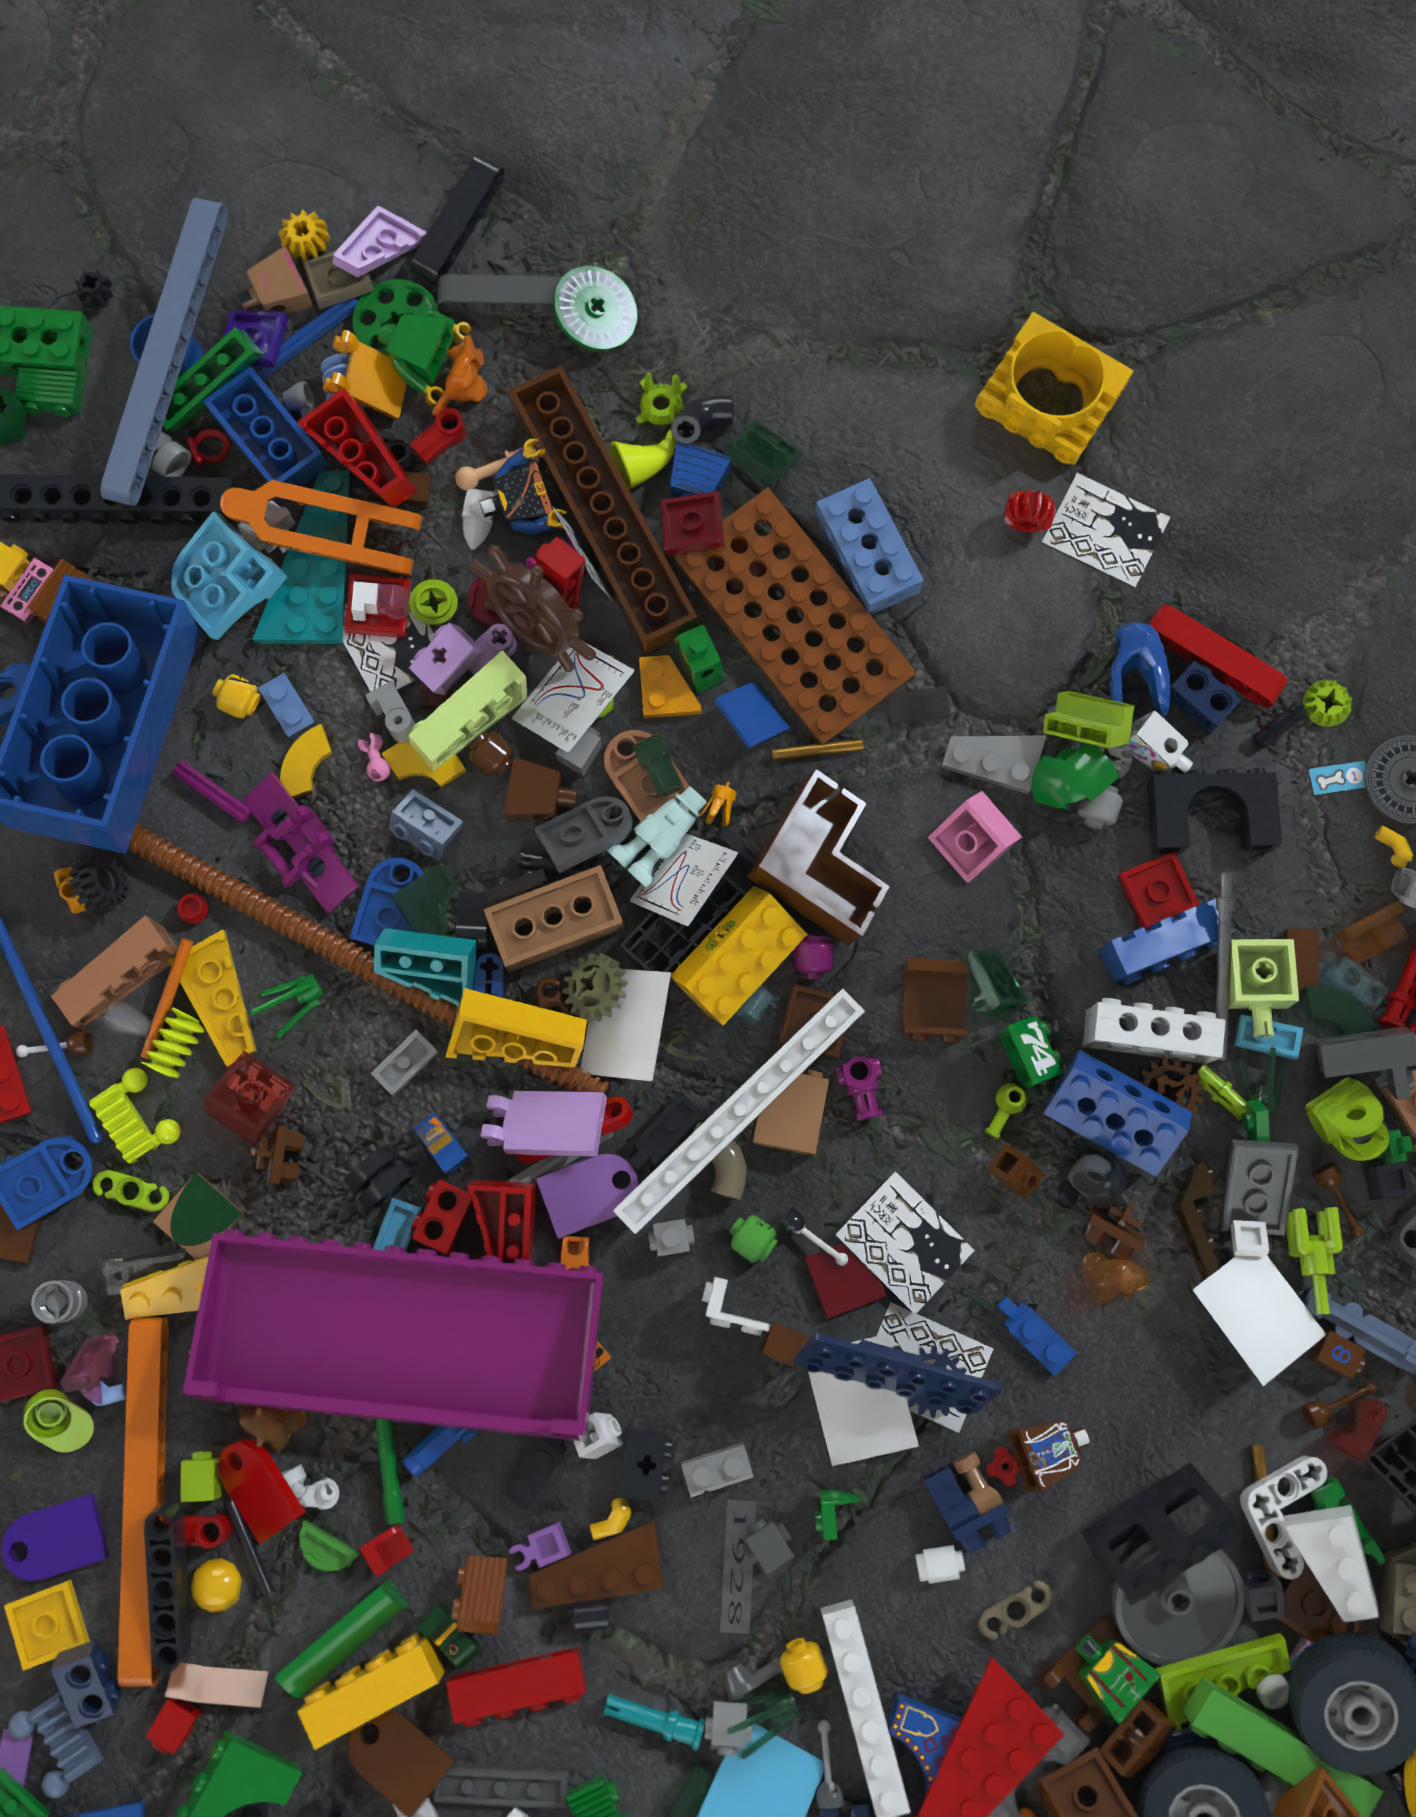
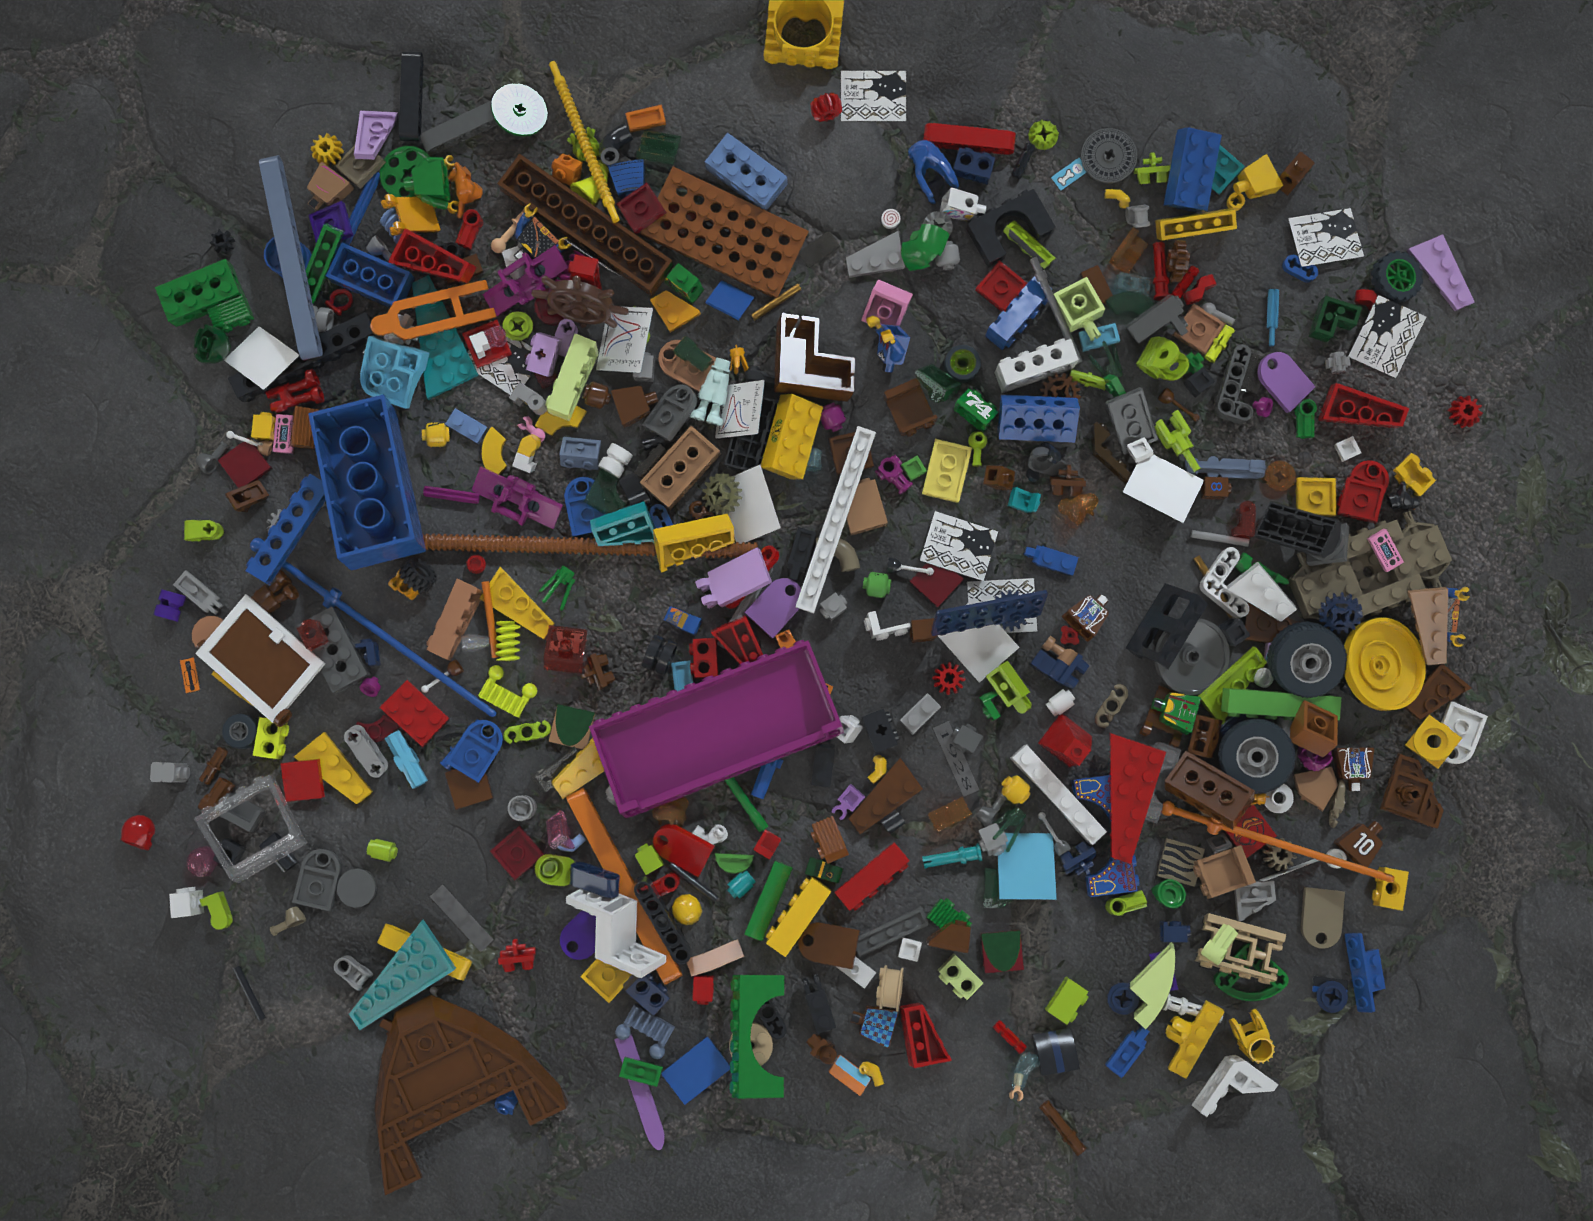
camera: 25 degrees left, 5 degrees up
light grey plate [371,1030,439,1096] -> none
lime piece [1043,691,1134,748] -> none
reddish brown hinge [1302,1381,1377,1430] -> none
none -> white sticker [224,327,299,389]
none -> red piece [266,368,324,413]
none -> magenta piece [482,245,569,316]
none -> leg [512,434,541,473]
none -> yellow hose [549,61,620,223]
none -> orange brick [551,154,583,186]
none -> white bracket [566,889,666,978]
none -> dark blue beam [570,862,620,898]
none -> white wheel [598,443,633,479]
none -> orange tile [625,105,666,133]
none -> teal brick [727,871,756,899]
none -> blue torso [866,315,910,373]
none -> white tile [881,209,900,229]
none -> bright green tile [901,455,927,482]
none -> light yellow tile [922,439,972,503]
none -> clear orange panel [928,797,972,832]
none -> red gear [932,662,965,695]
none -> wheel [944,345,981,383]
none -> lime brick [986,661,1032,713]
none -> lime plate [1003,220,1056,269]
none -> teal bracket [1007,487,1041,513]
none -> red slope [1038,714,1092,767]
none -> light grey bar [1191,530,1249,547]

